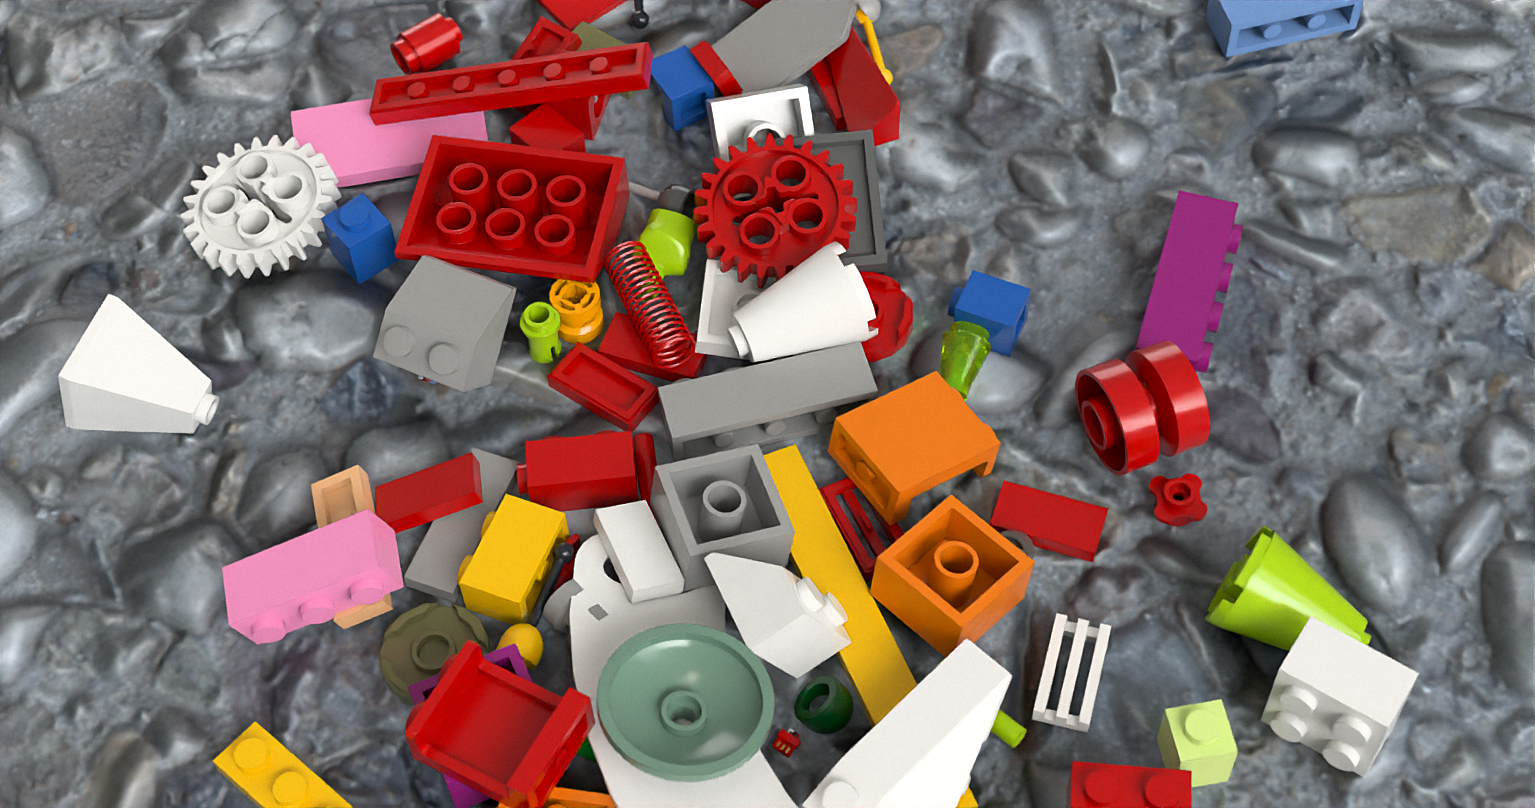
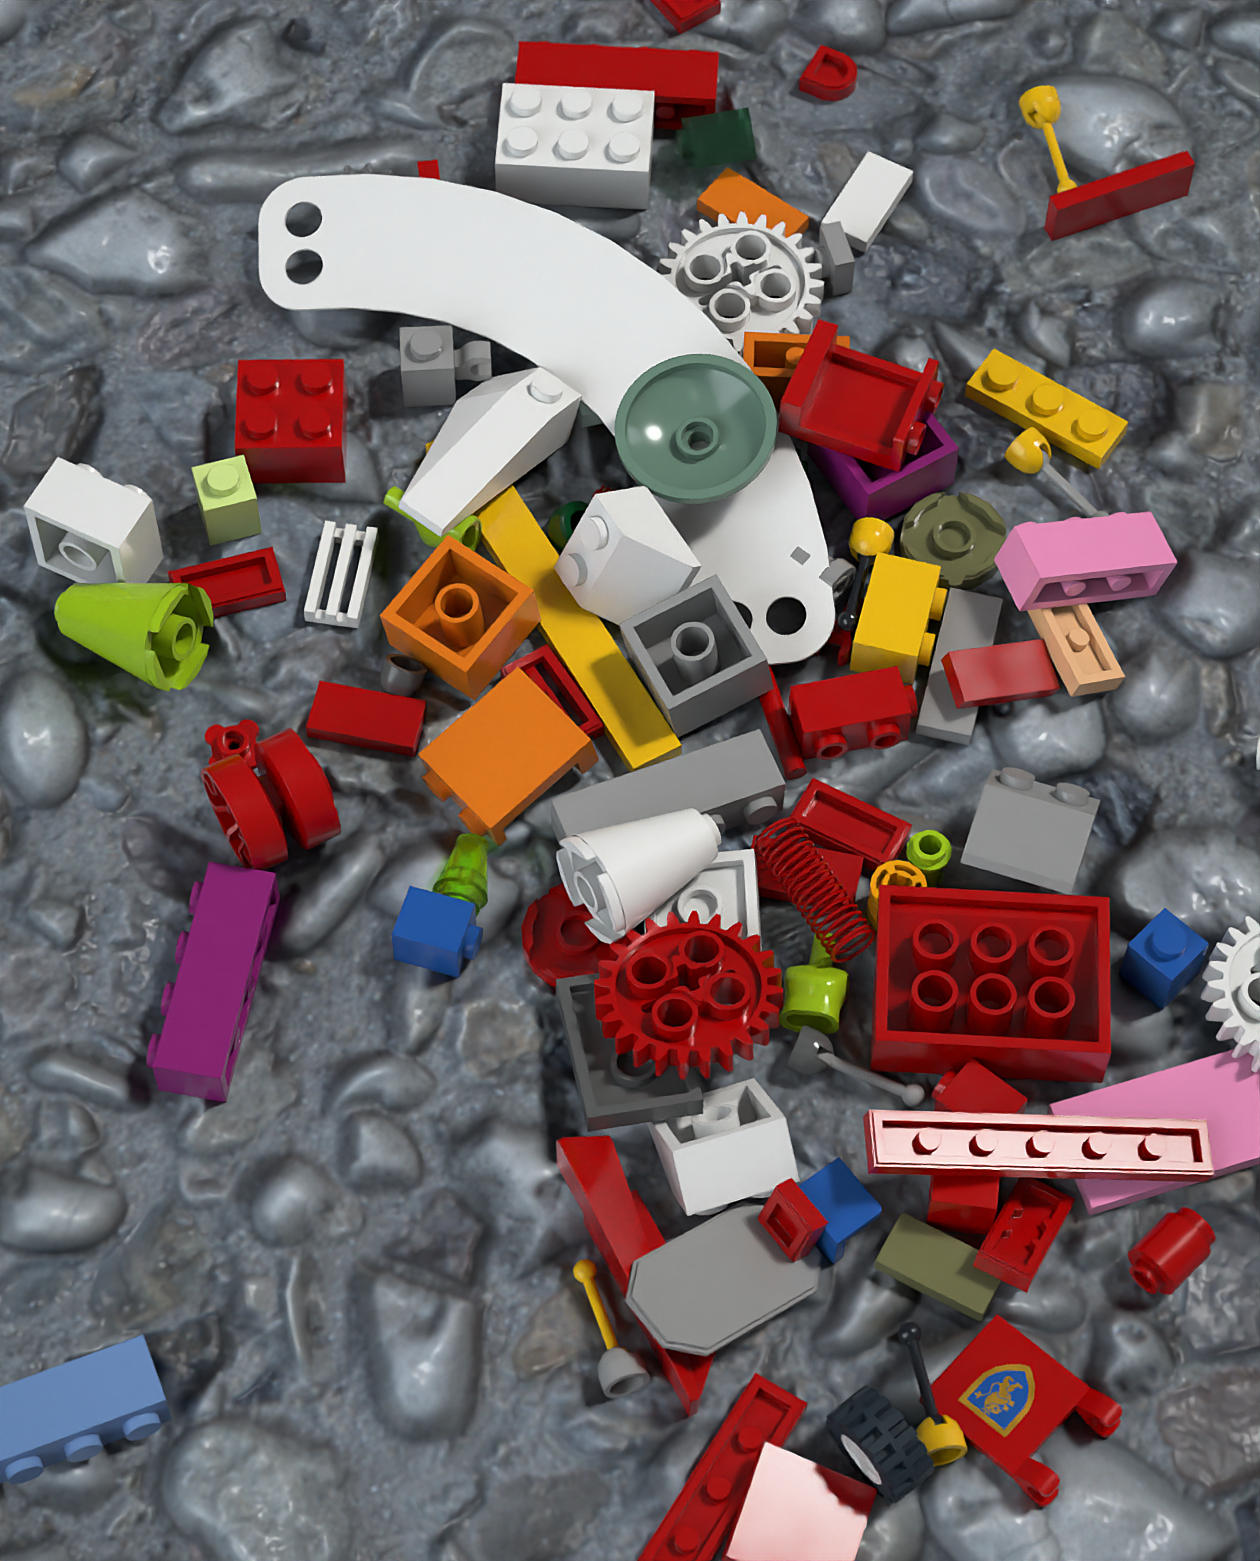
camera: 170 degrees right, 5 degrees up
white tile [593,500,685,604] -> none
none -> red tile [167,547,287,618]
none -> yellow hinge [1004,427,1110,518]

